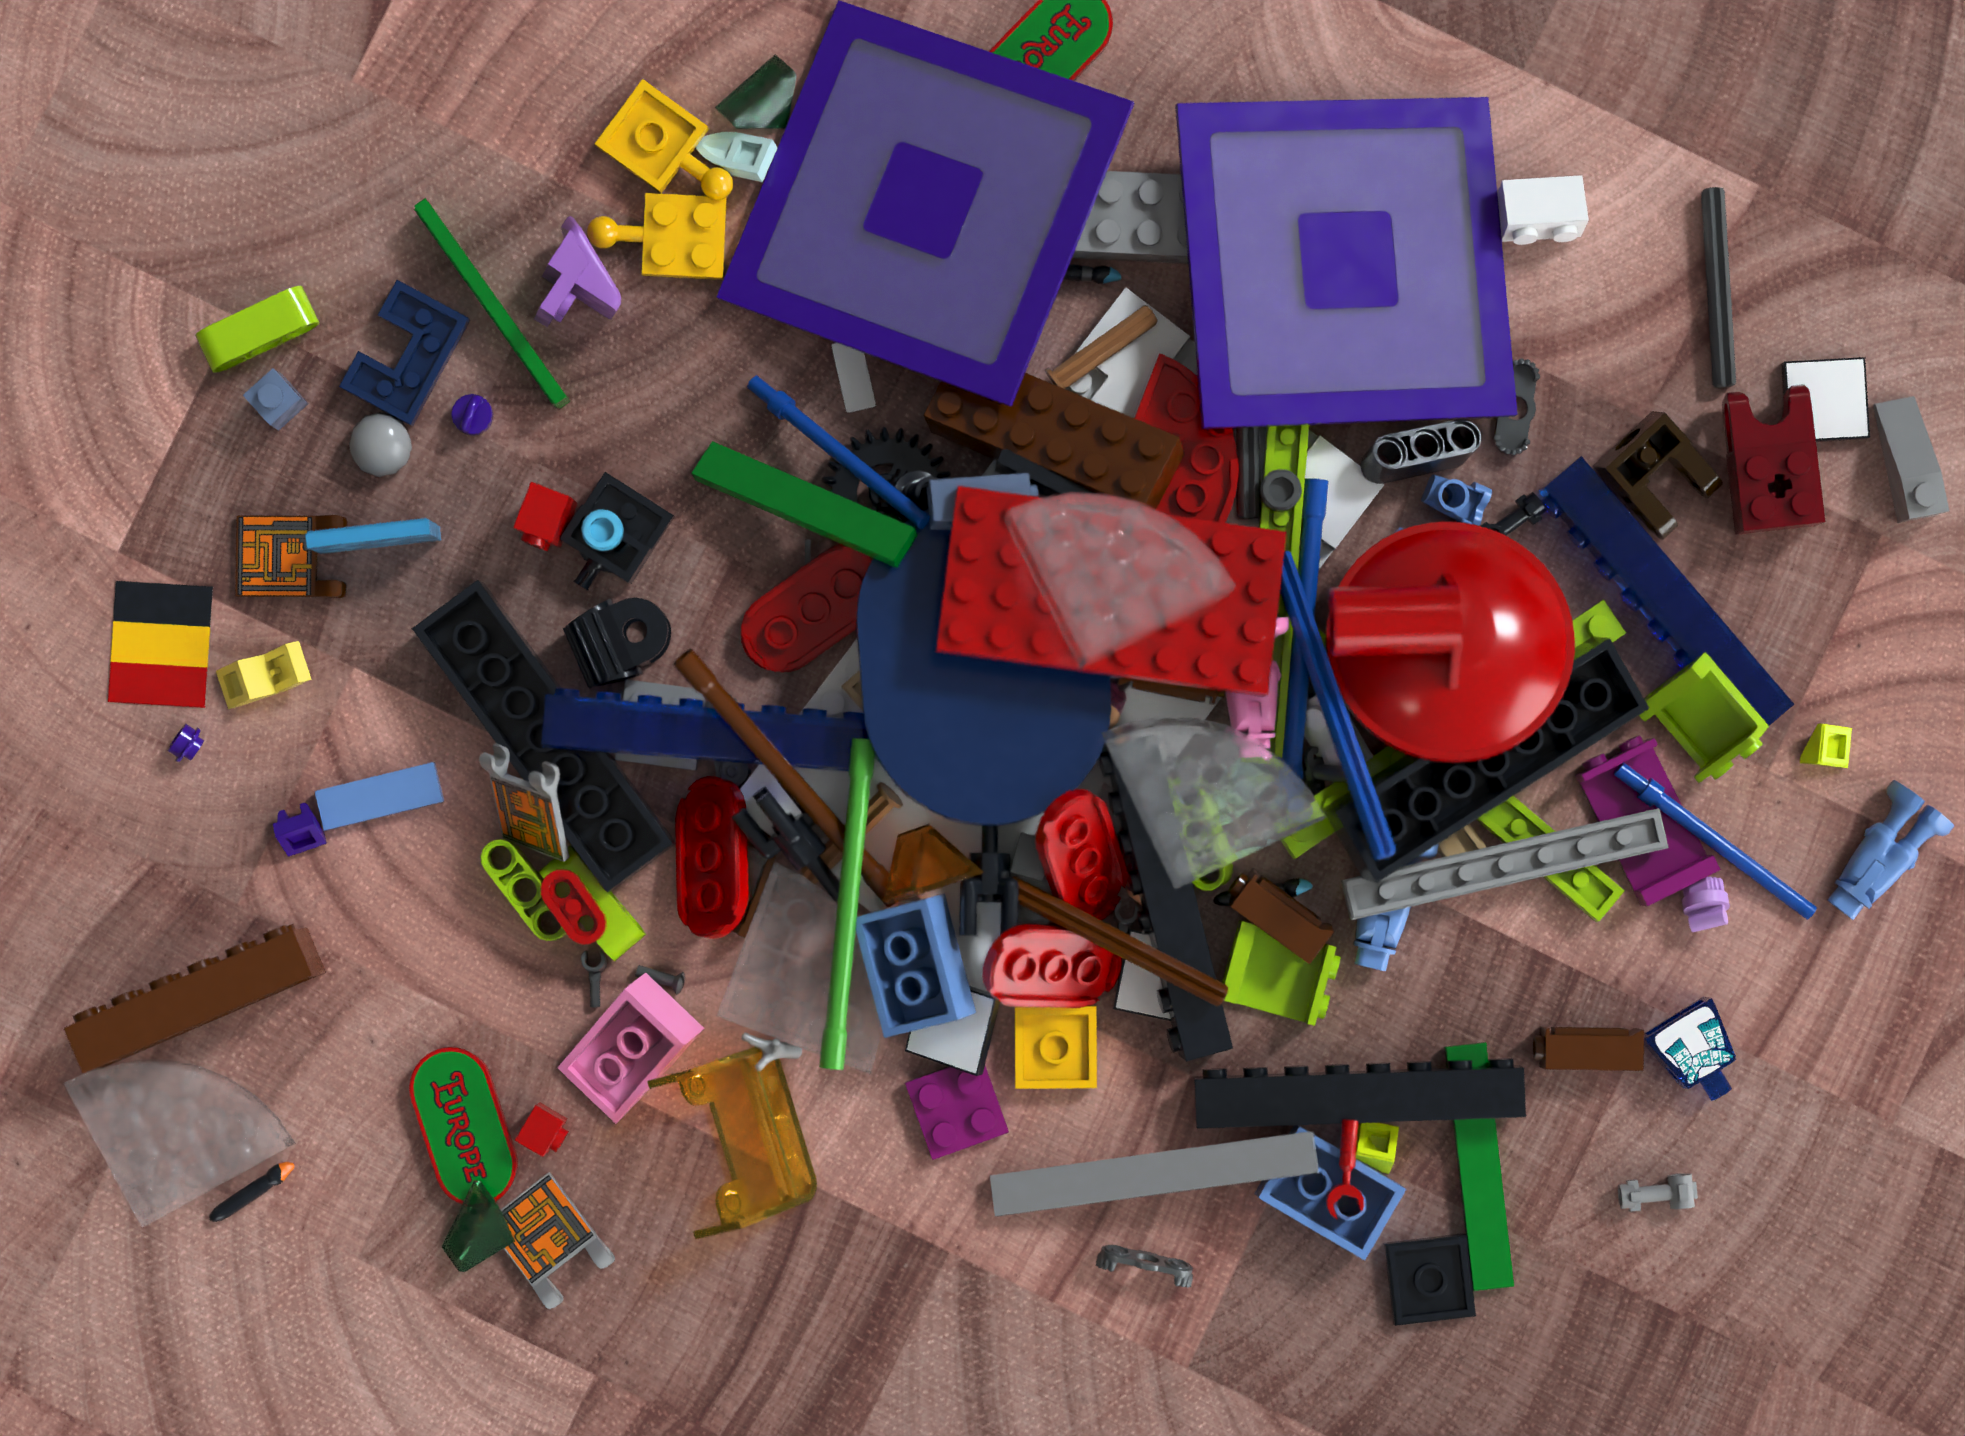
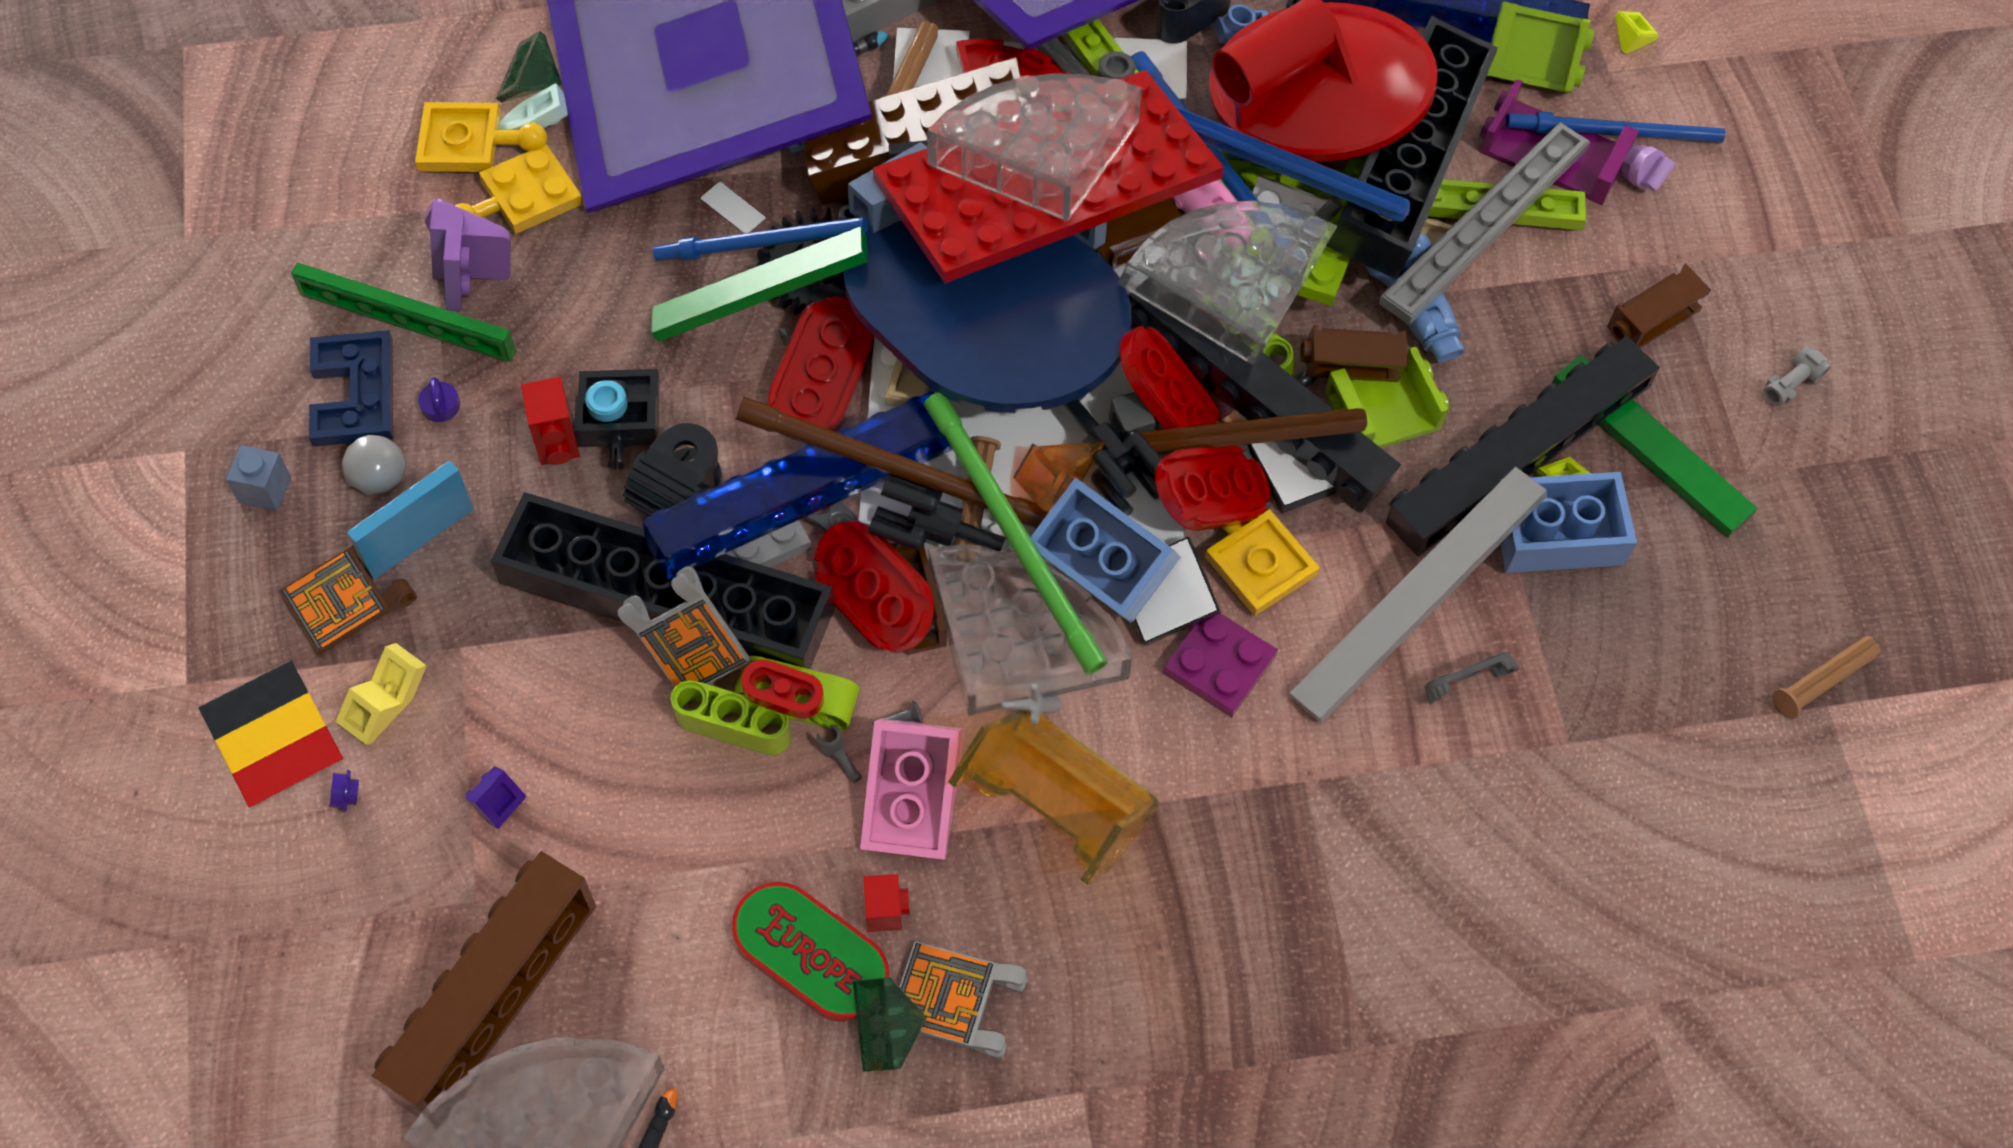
camera: 30 degrees left, 25 degrees down
lime beam [195,286,319,373] -> none
medium blue tile [314,762,445,831] -> none
red piece [1326,1119,1364,1219] -> none
black tile [1384,1233,1476,1326] -> none
torso [1644,996,1736,1101] -> none
medium blue piece [1827,780,1954,920] -> none

